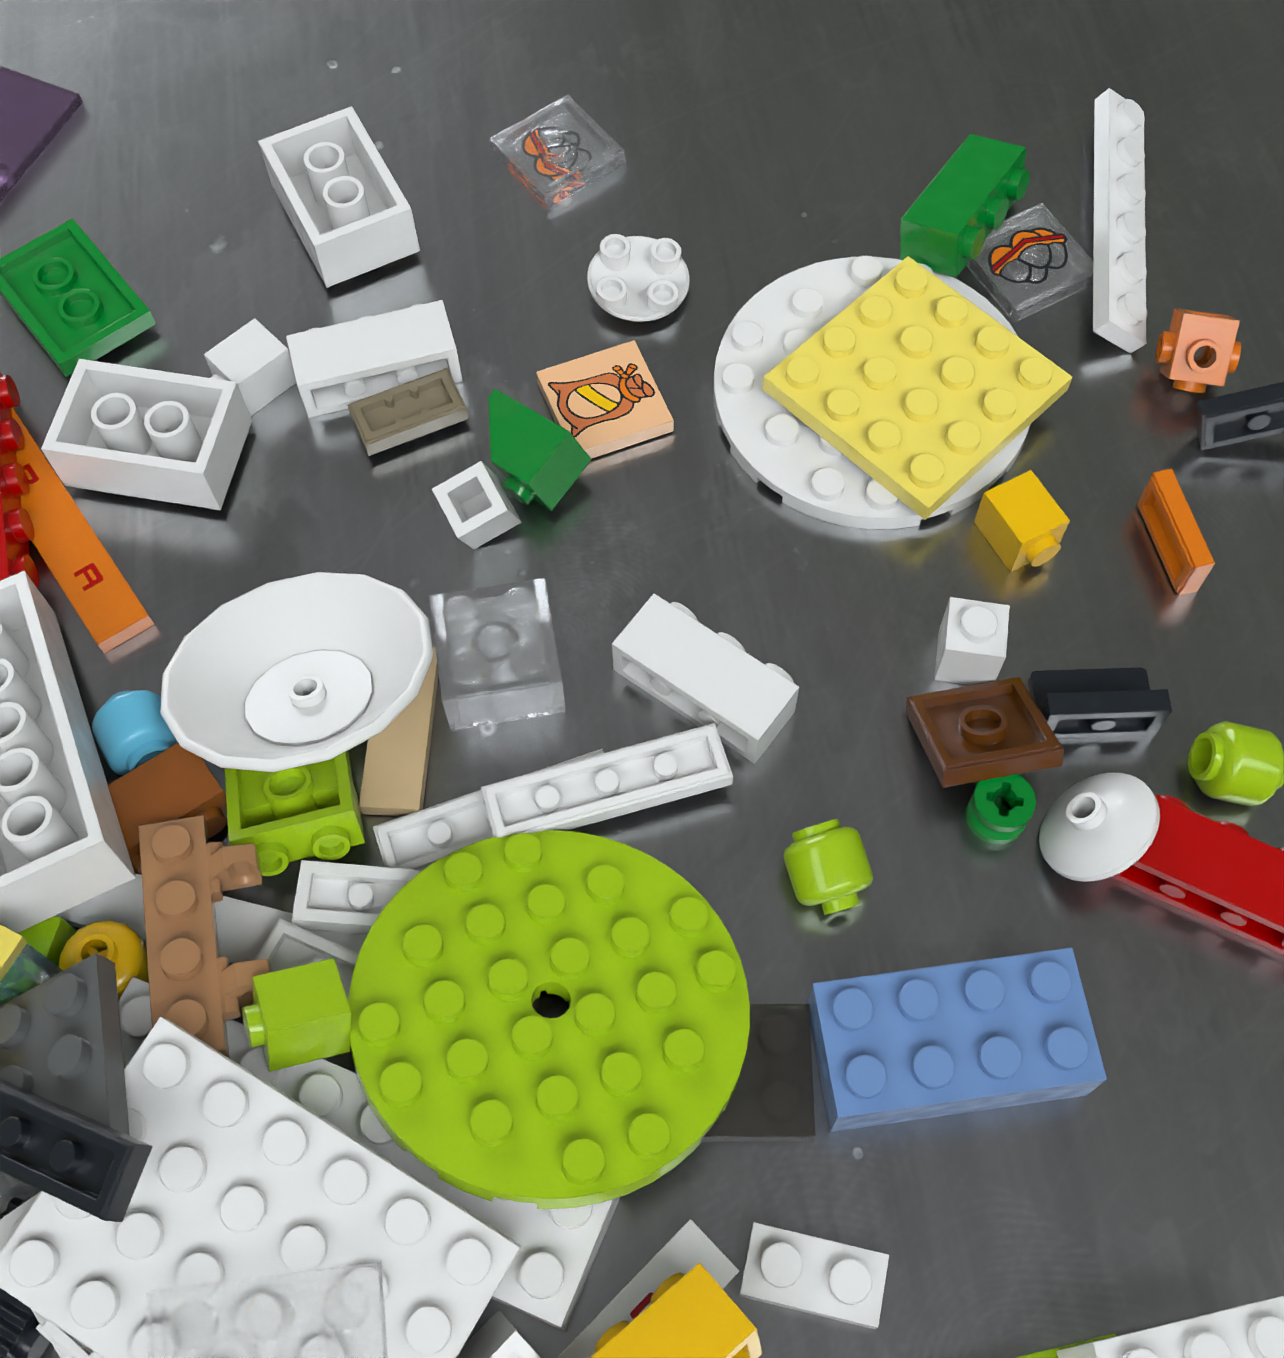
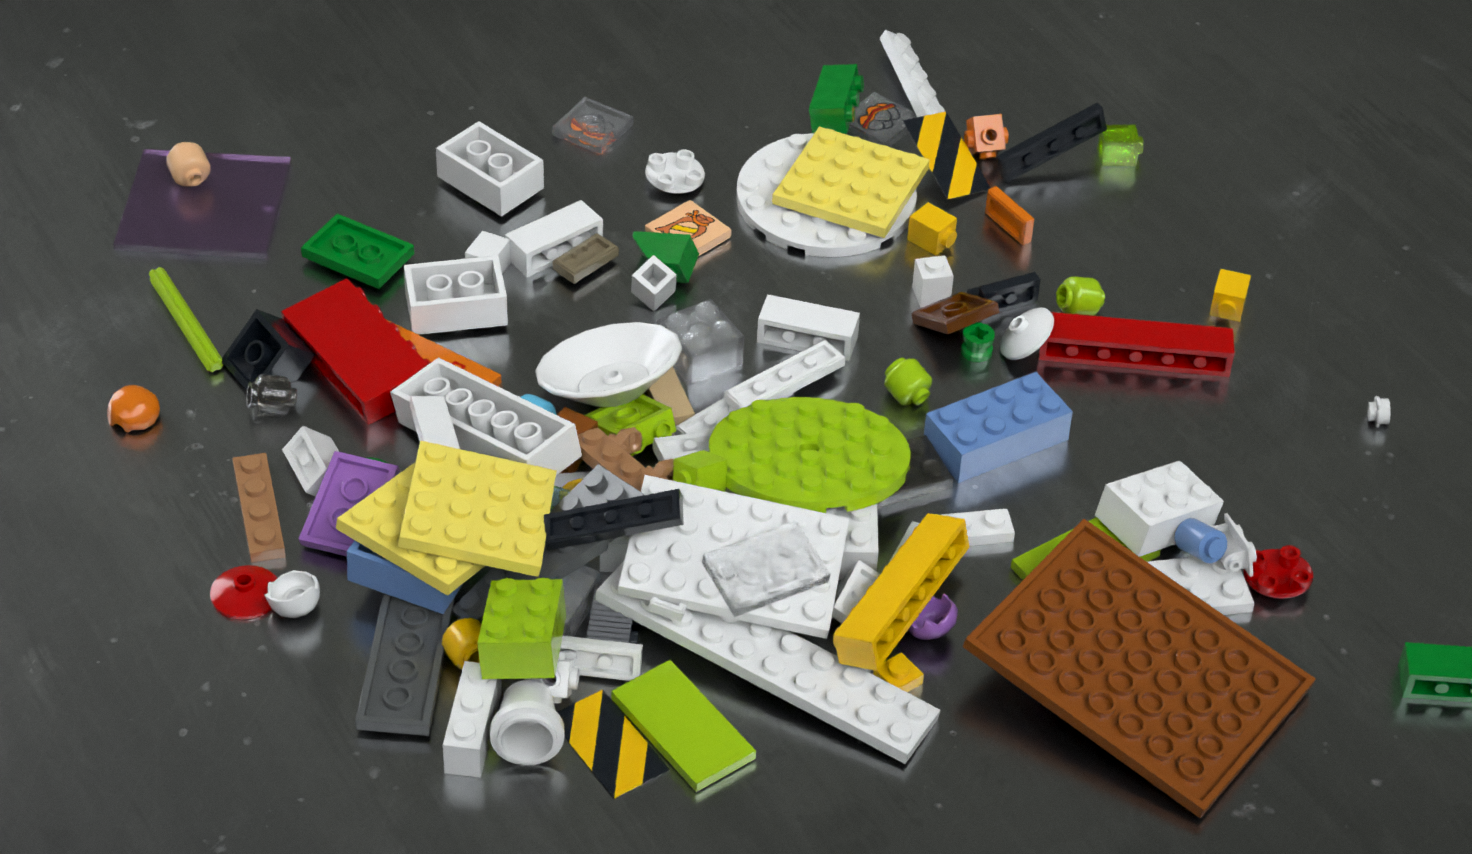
camera: 25 degrees left, 20 degrees down
none -> sticker [902,111,991,199]

